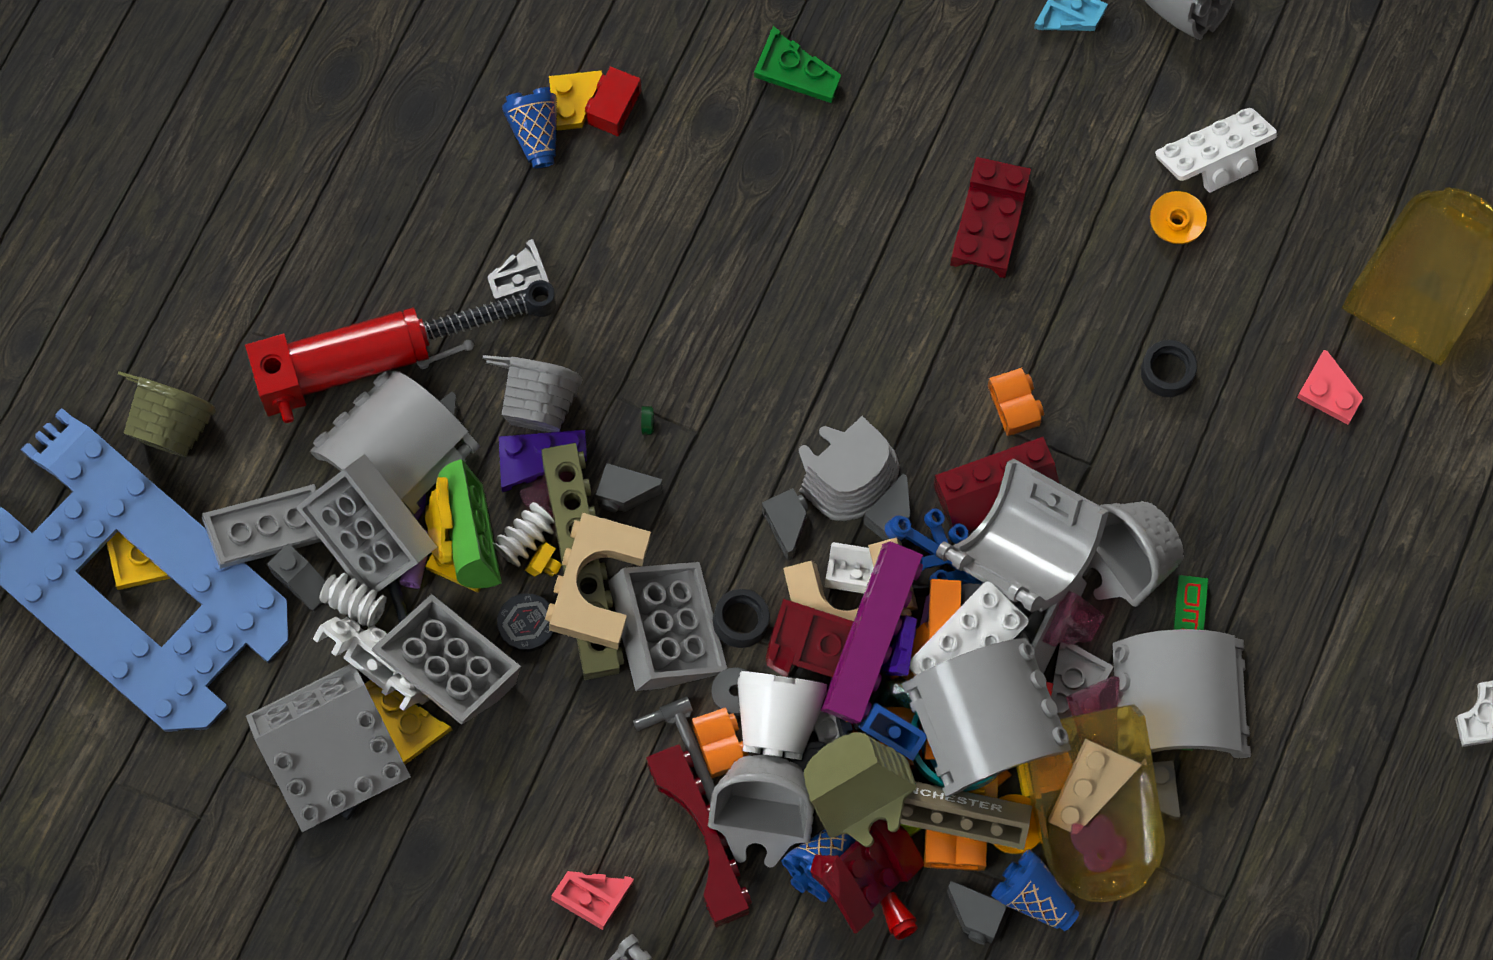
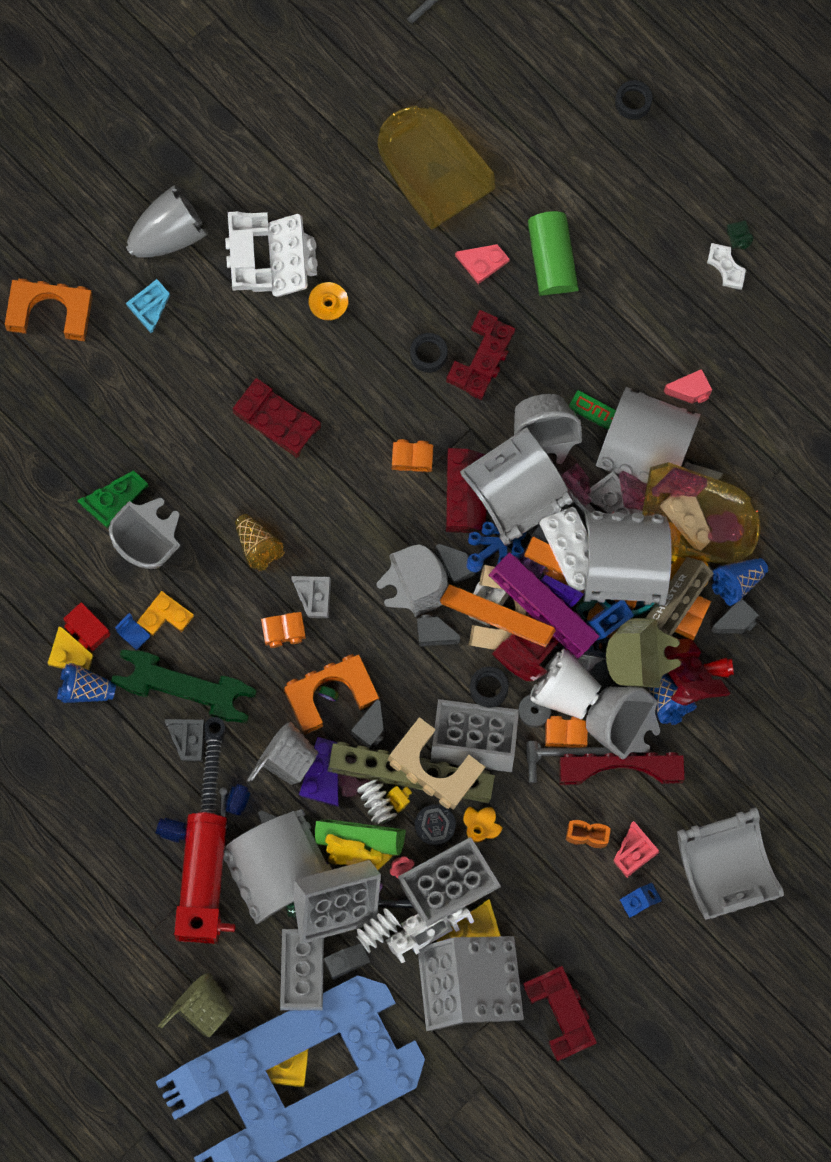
camera: 75 degrees left, 5 degrees up
none -> light grey piece [109,498,180,569]
none -> dark green piece [111,650,257,723]
none -> blue bracket [115,613,150,651]
none -> light orange plate [137,591,194,636]
none -> clear blue brick [156,818,186,843]
none -> white bracket [225,212,272,292]
none -> clear blue brick [225,784,251,816]
none -> clear yellow cone [235,514,285,571]
none -> orange brick [261,612,306,648]
none -> orange arch [284,654,379,735]
none -> light grey wing [291,576,331,618]
none -> coral plant [390,856,414,879]
none -> orange tile [440,585,555,647]
none -> dark red bracket [446,310,515,400]
none -> light orange plate [463,807,502,843]
none -> dark red bracket [523,966,597,1062]
none -> bright green brick [528,211,578,296]
none -> orange brick [566,820,611,848]
none -> blue bracket [620,883,662,918]
none -> clear pink wing [652,467,708,497]
none -> coral slope [664,369,712,404]

